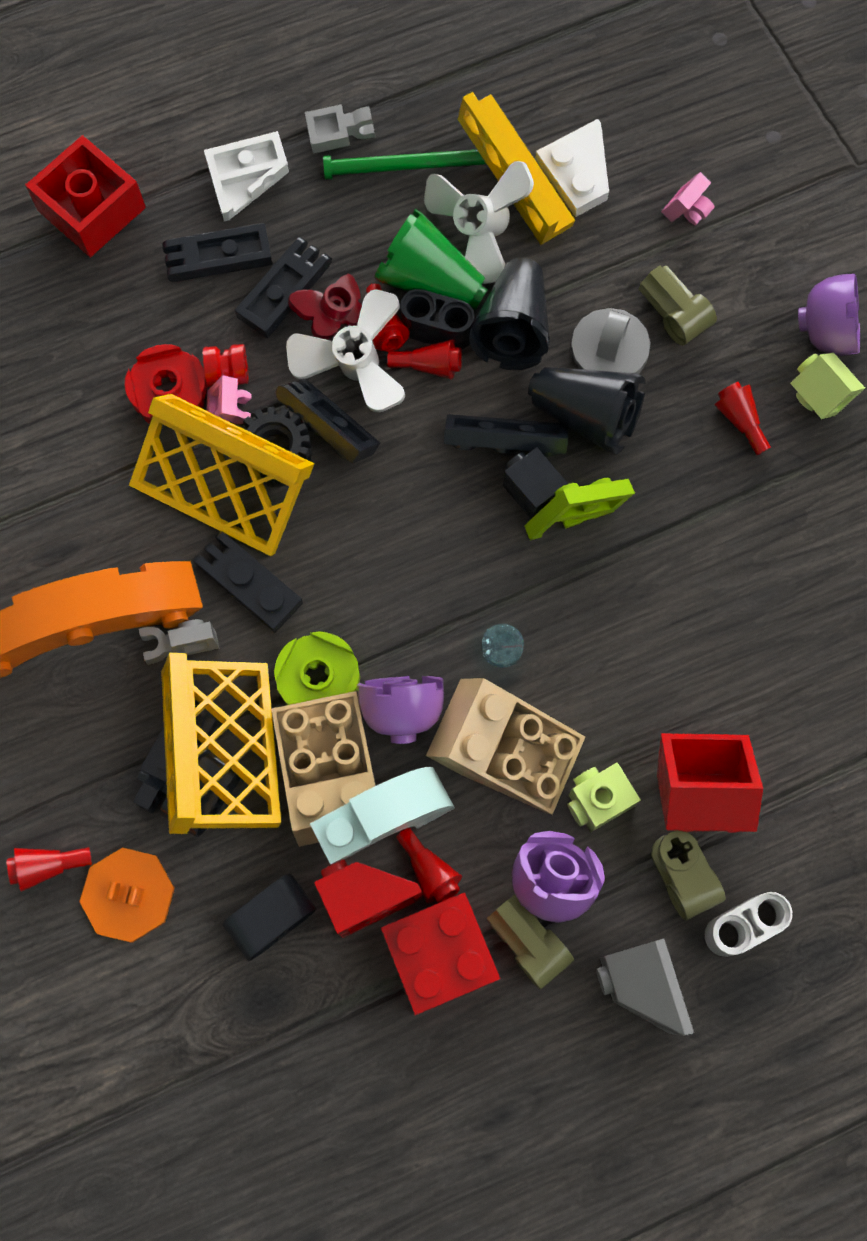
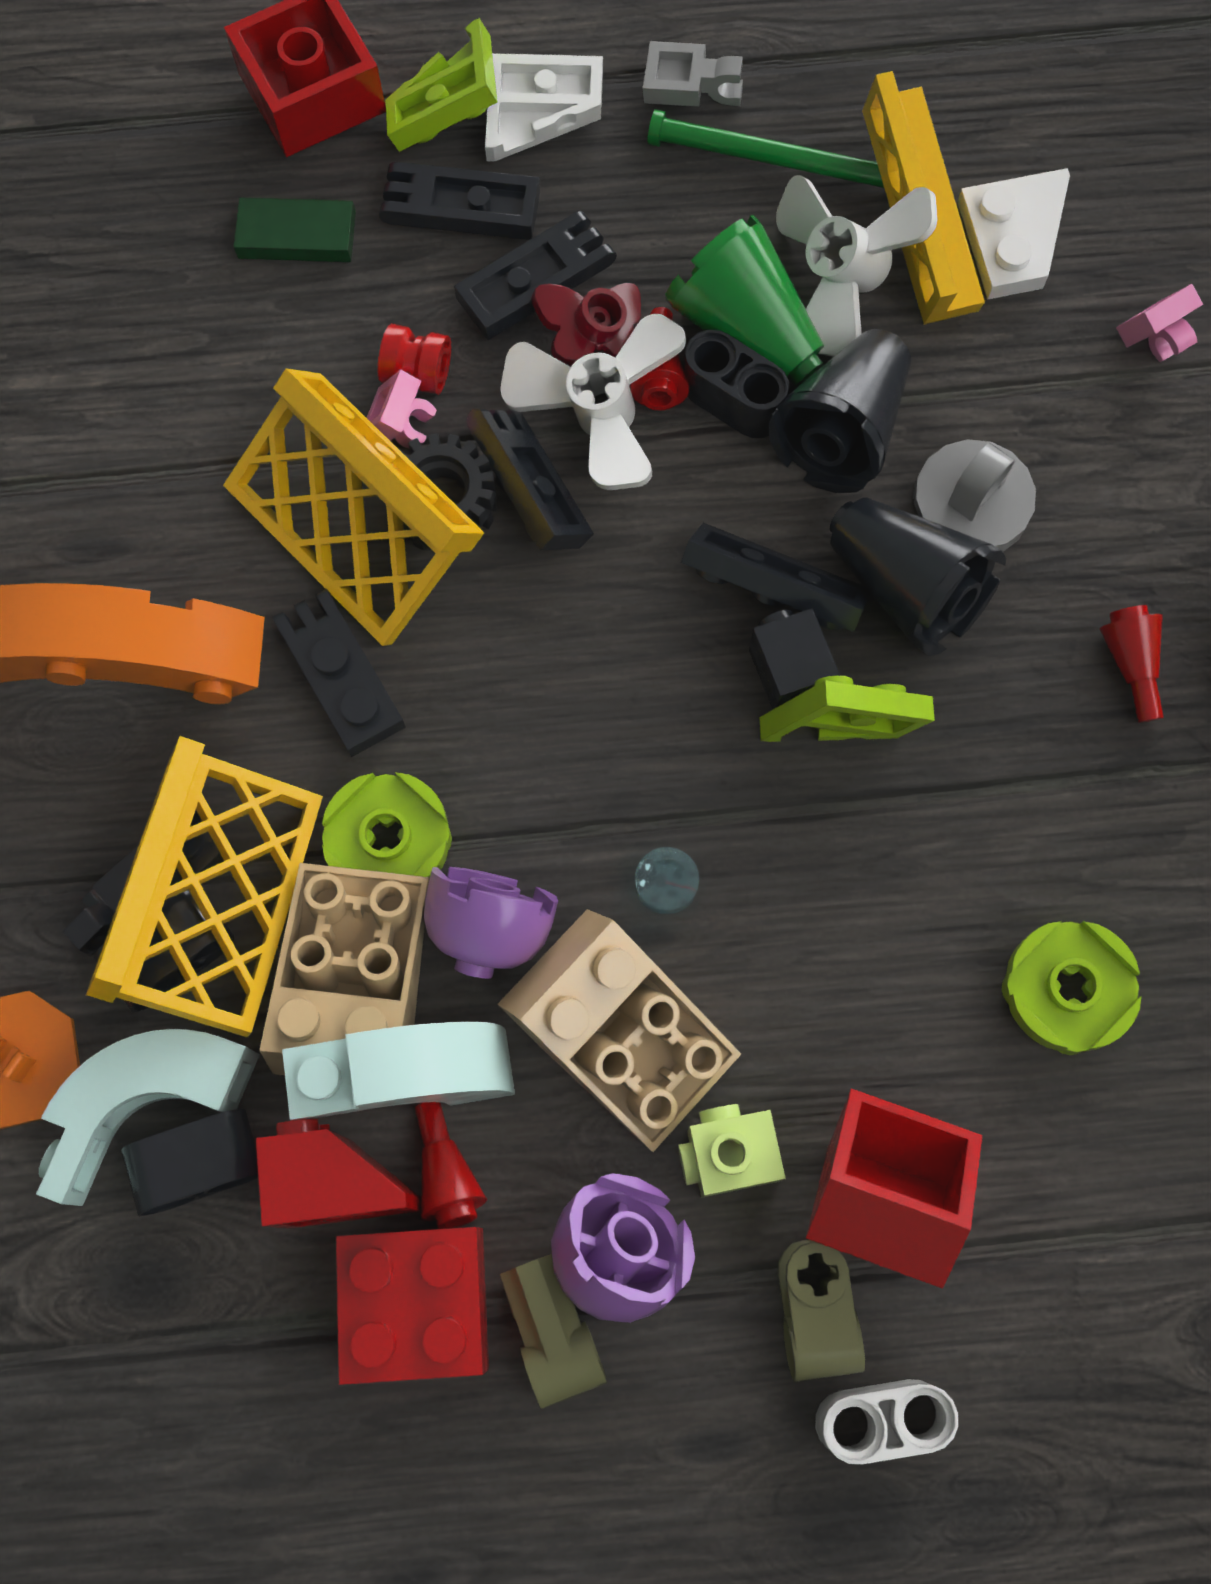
camera: 20 degrees right, 0 degrees up
red plate [125,344,208,423] -> none
light grey plate [139,619,219,665] -> none
red cone [387,339,462,380] -> none
light grey slope [596,939,694,1035] -> none
olive piece [639,265,717,346] -> none
none -> light aqua arch [36,1029,260,1206]
none -> dark green tile [234,197,356,262]
none -> lime wing [385,18,498,152]
none -> lime plate [1002,921,1142,1055]

